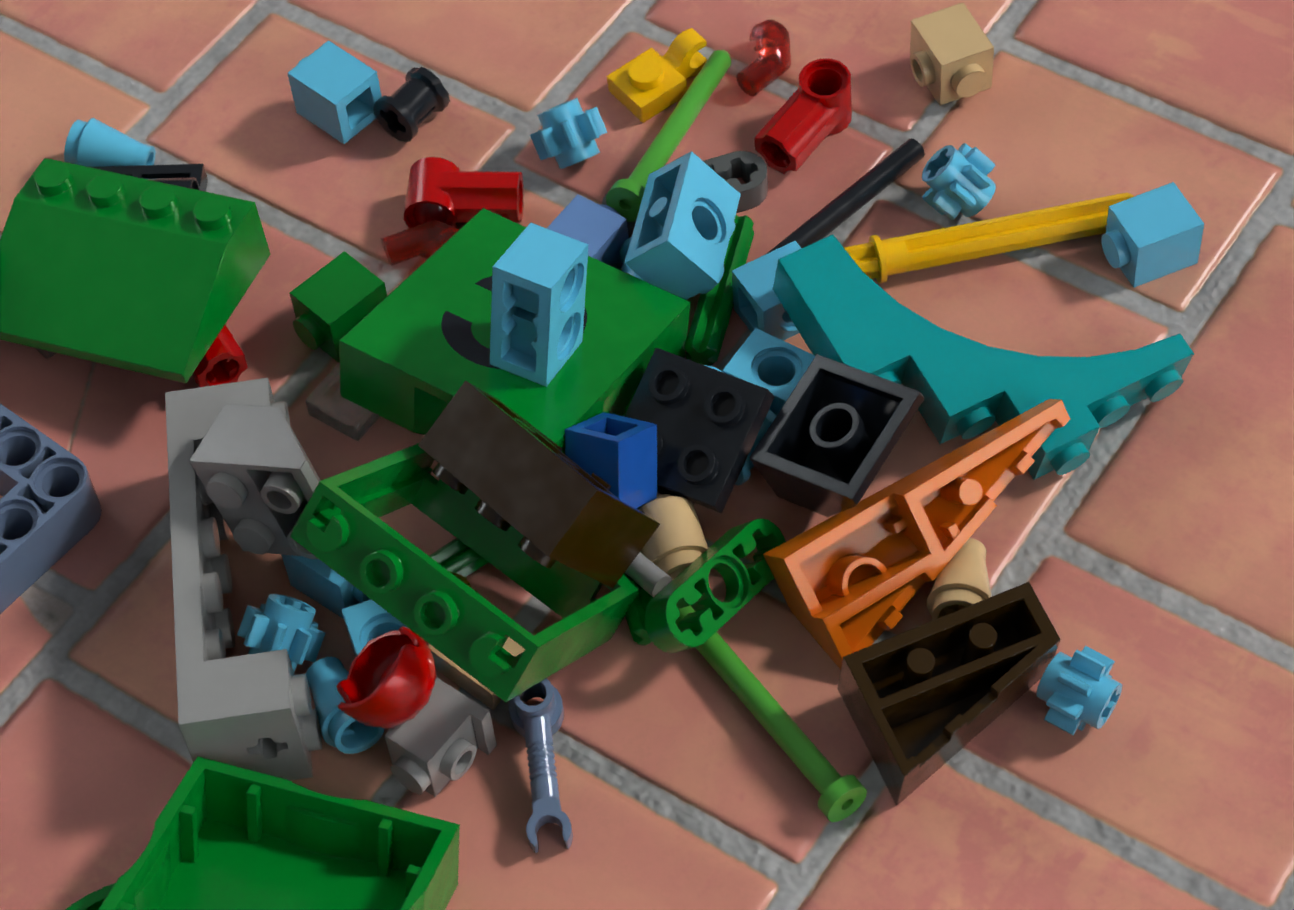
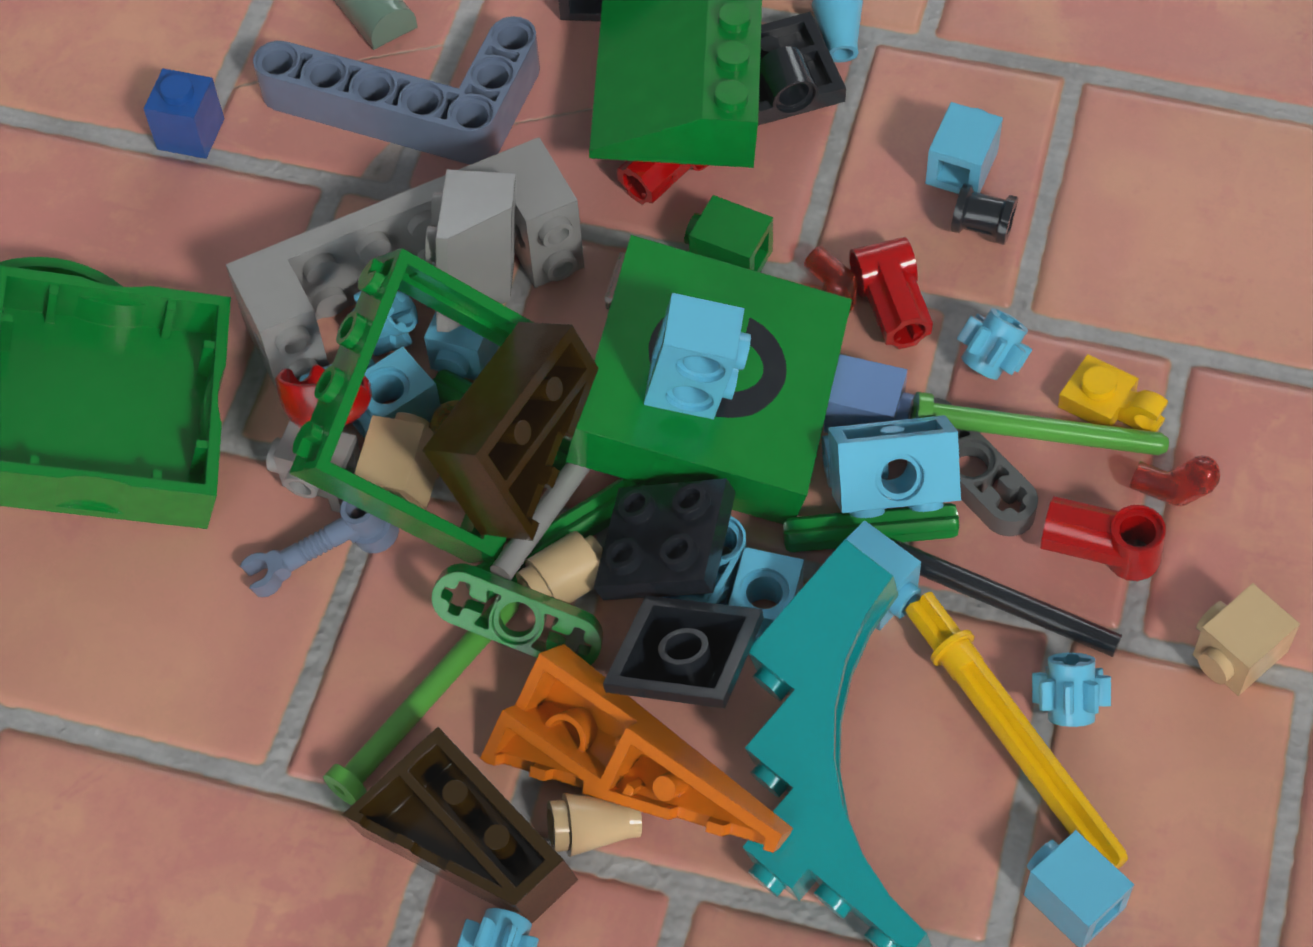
camera: 70 degrees right, 5 degrees up
blue brick [565,412,657,508] -> none

